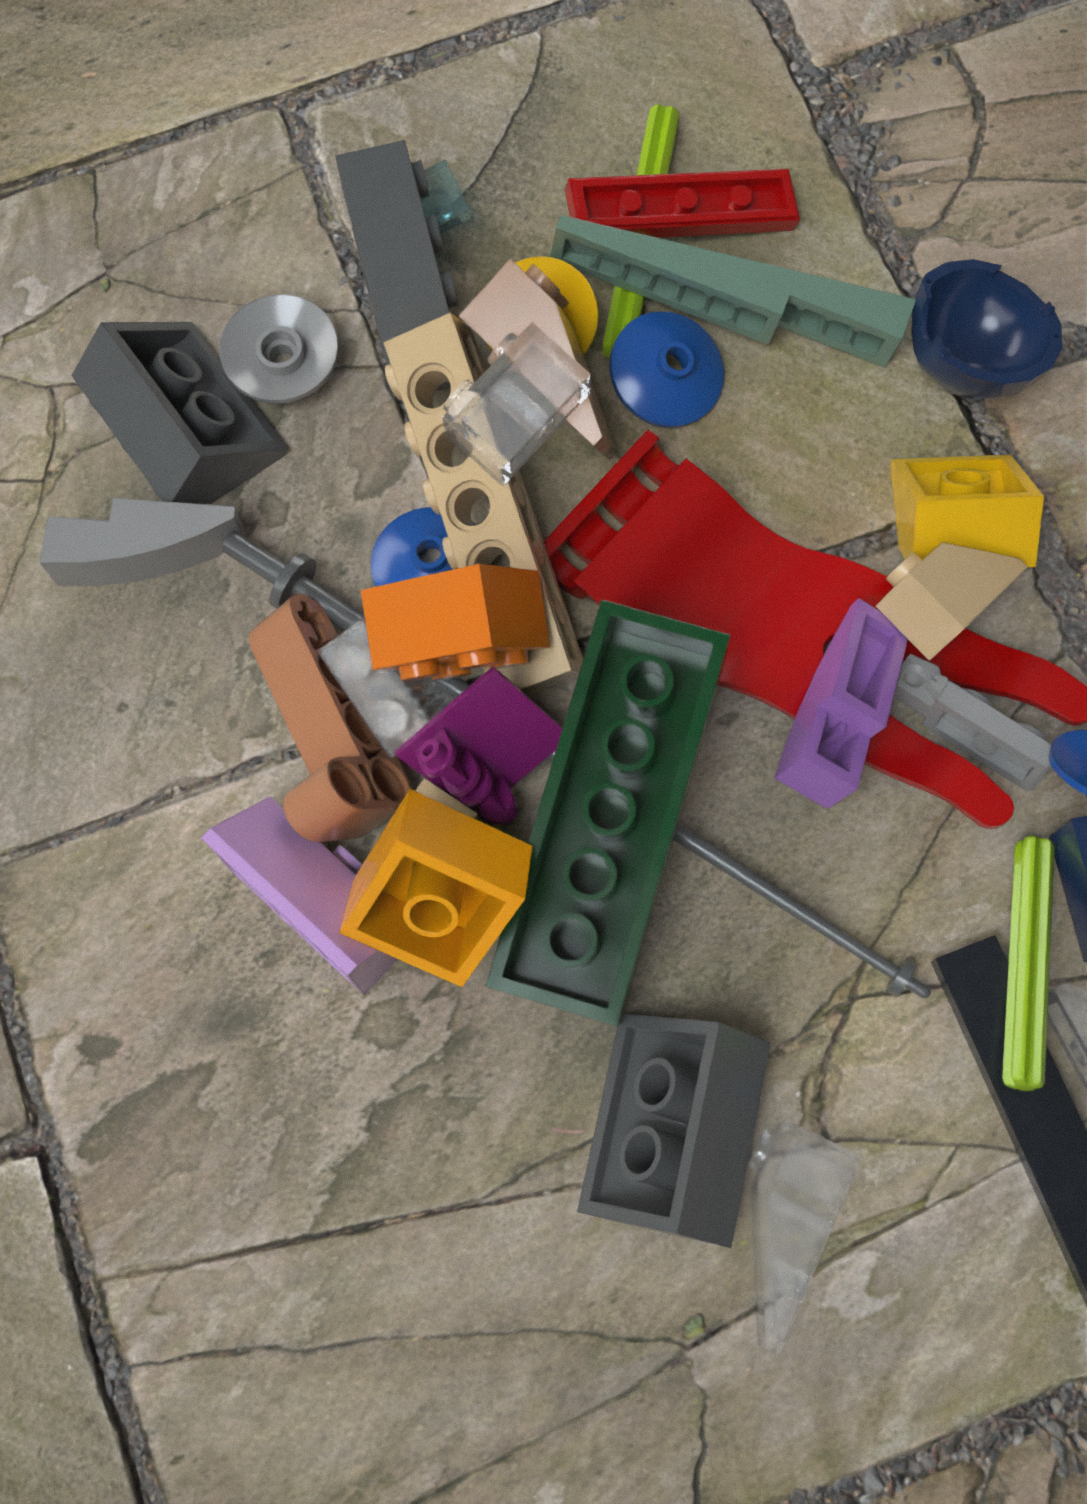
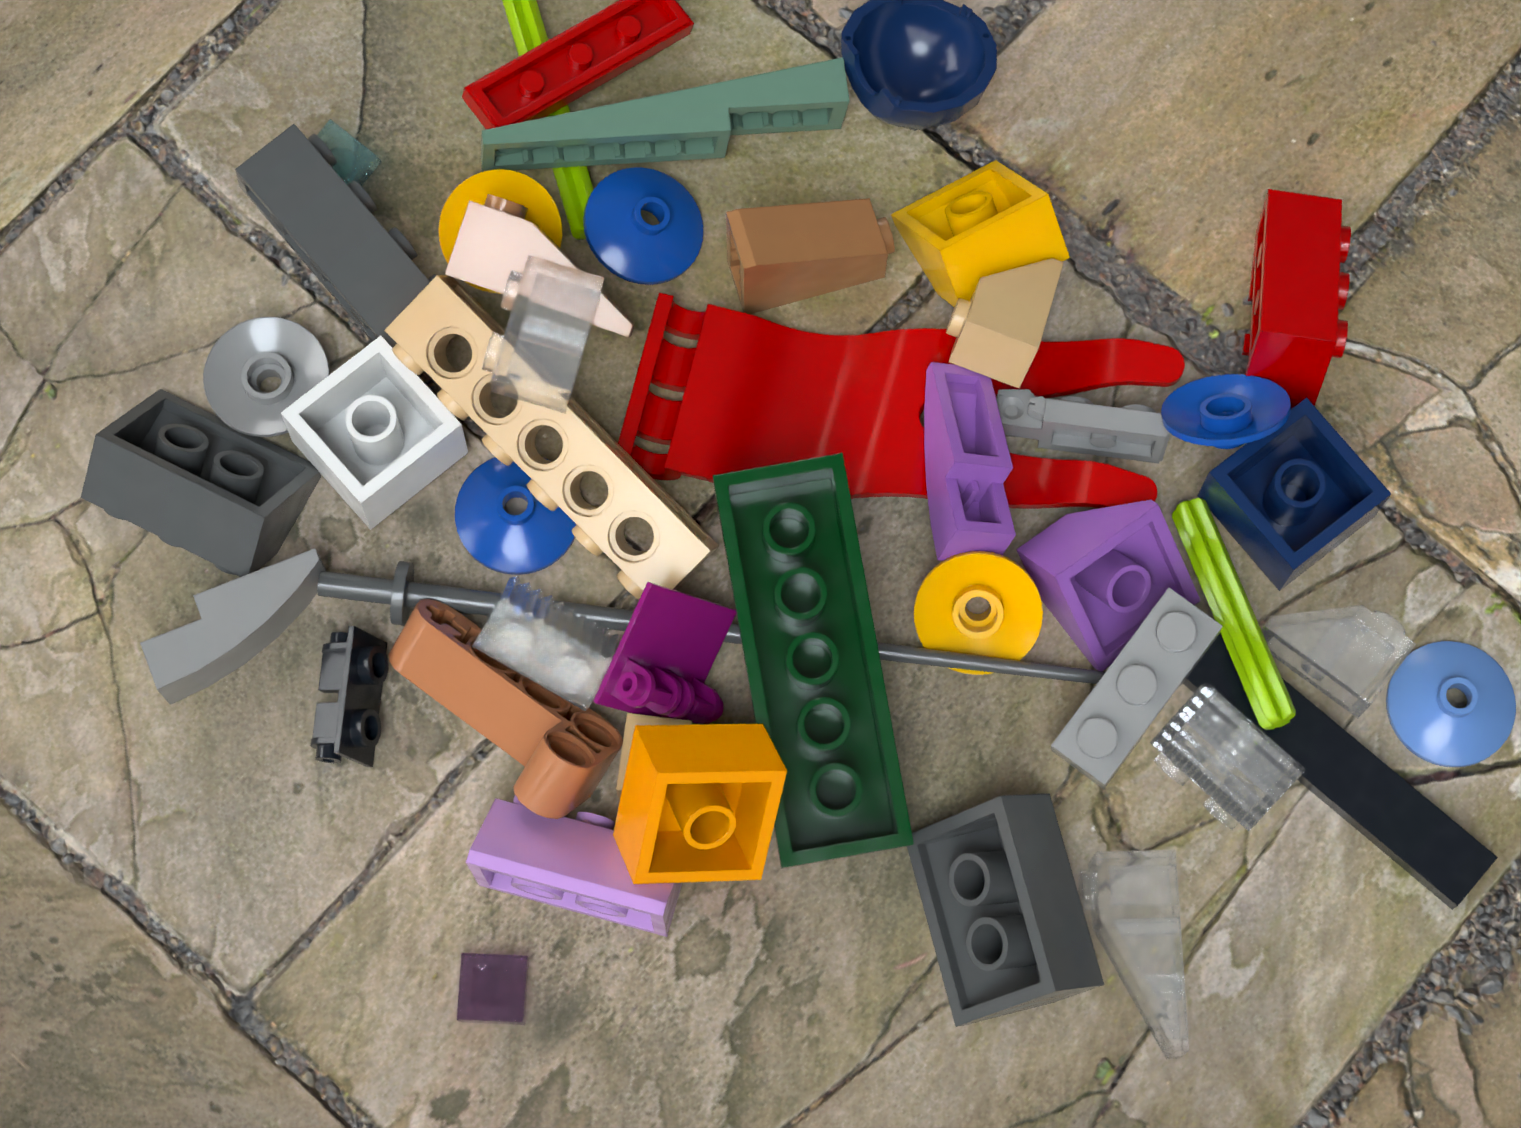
camera: 30 degrees left, 0 degrees up
orange brick [360,564,550,681] -> none
none -> white brick [281,336,468,530]
none -> black hinge [310,626,389,767]
none -> clear purple tile [457,953,529,1025]
none -> medium nougat slope [726,198,895,314]
none -> yellow dish [914,551,1043,675]
none -> medium lavender slope [1016,500,1201,671]
none -> light grey arch [1051,588,1223,789]
none -> clear brick [1150,682,1306,831]

